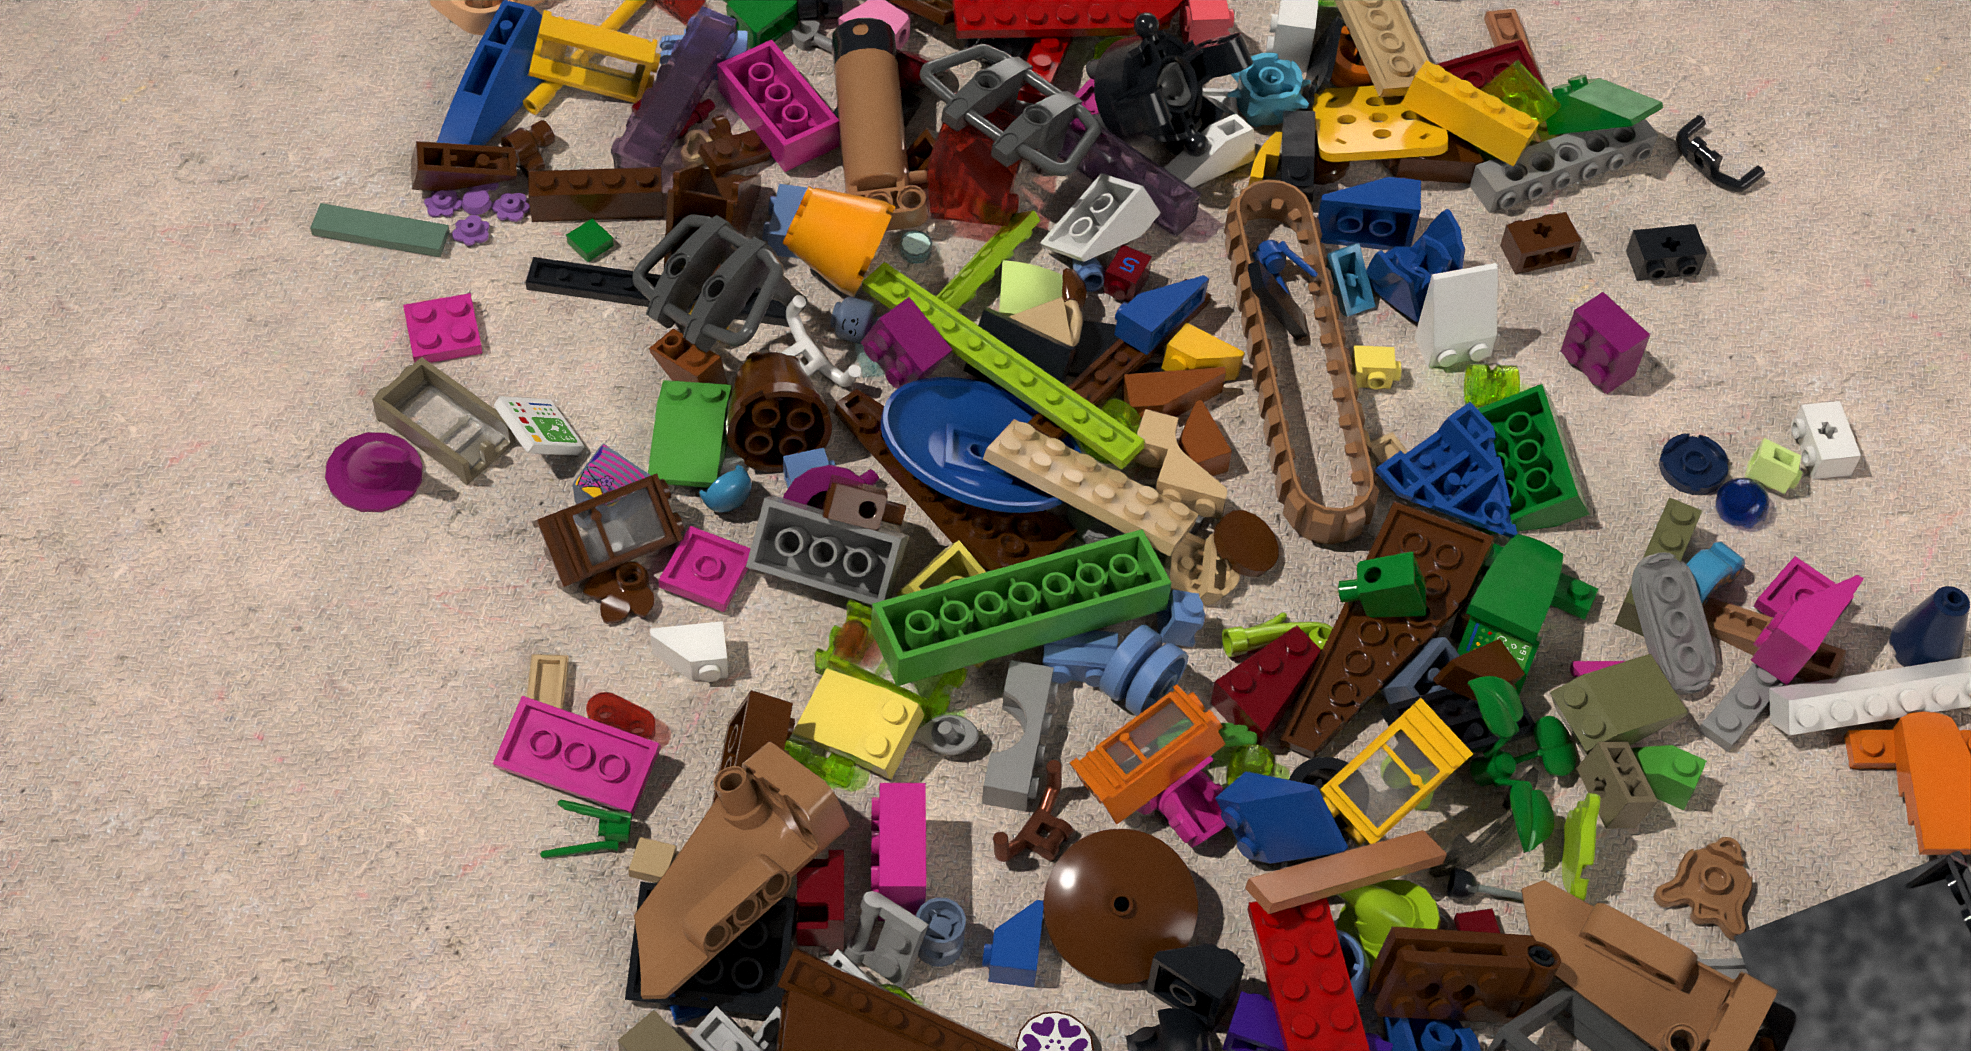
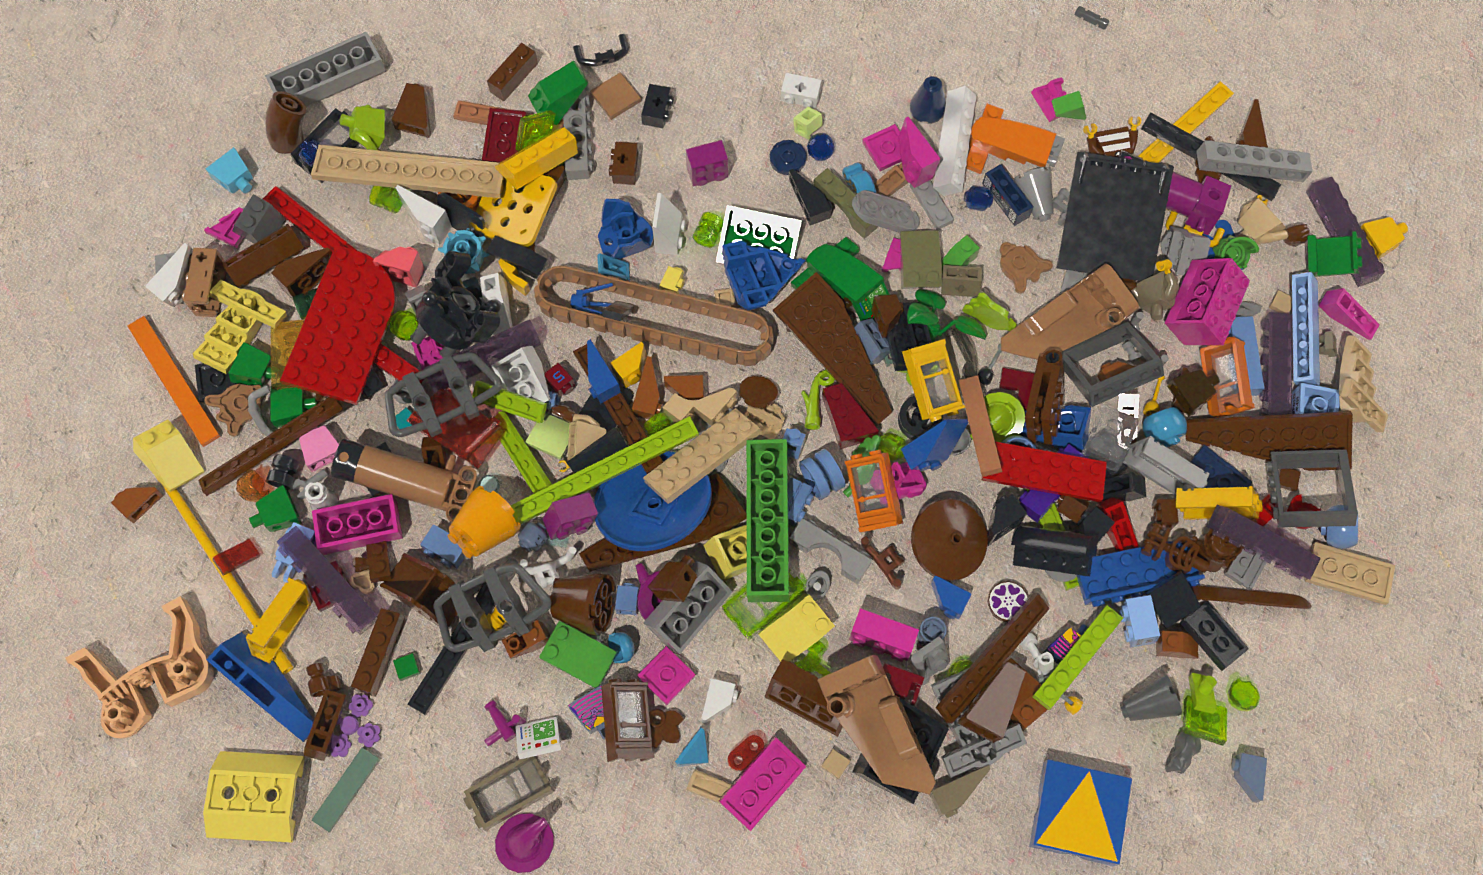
camera: 65 degrees left, 15 degrees up
dark pink plate [403,293,482,363] -> none
green plant [540,800,632,858] -> none
clear orange cylinder [829,620,869,667] -> none
dark red piece [896,49,950,90] -> none
blue slope [1317,177,1421,250] -> none
green torso [1338,552,1427,617] -> none
none -> light yellow slope [203,751,305,843]
none -> white plant [305,482,338,510]
none -> lime tile [472,381,547,423]
none -> magenta piece [484,700,526,746]
none -> reddish brown brick [487,42,538,101]
none -> medium nougat tile [590,73,641,120]
none -> dark azure slope [675,728,709,767]
none -> black slope [789,169,833,226]
none -> clear blue head [964,185,993,211]
none -> dark blue brick [982,164,1033,226]
none -> light grey cone [1014,167,1053,222]

